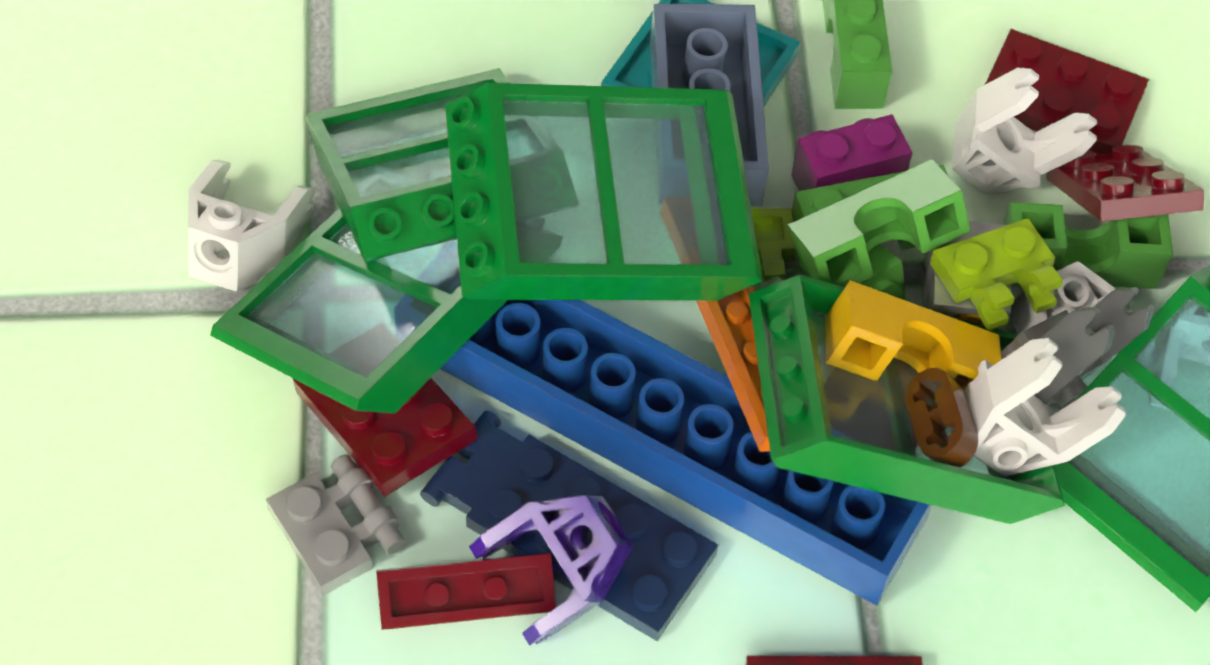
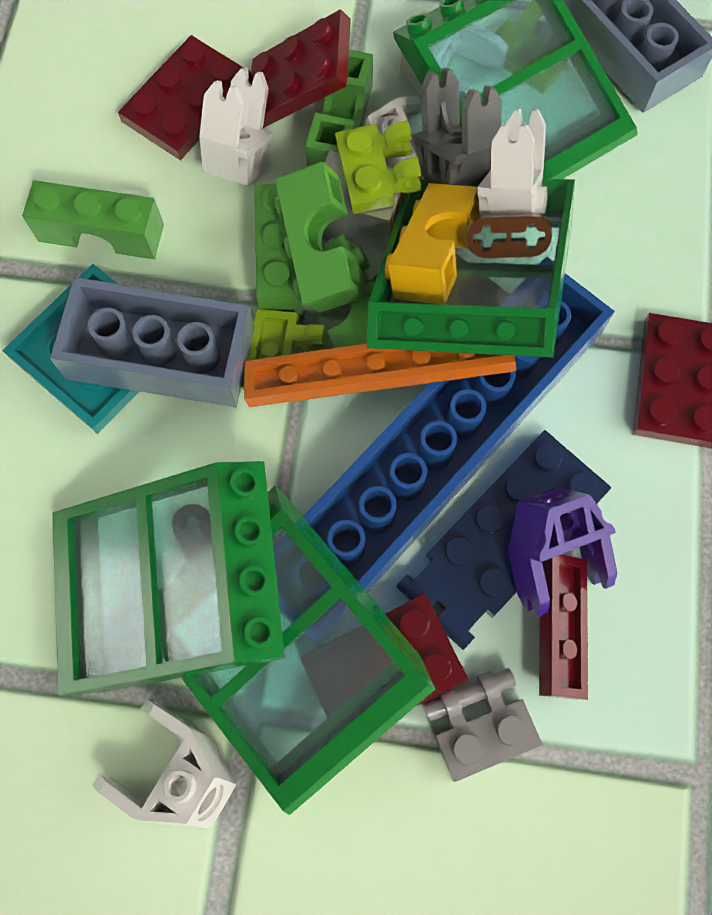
camera: 75 degrees left, 15 degrees up
window [445,83,763,301] -> none
magenta brick [791,114,913,191] -> none

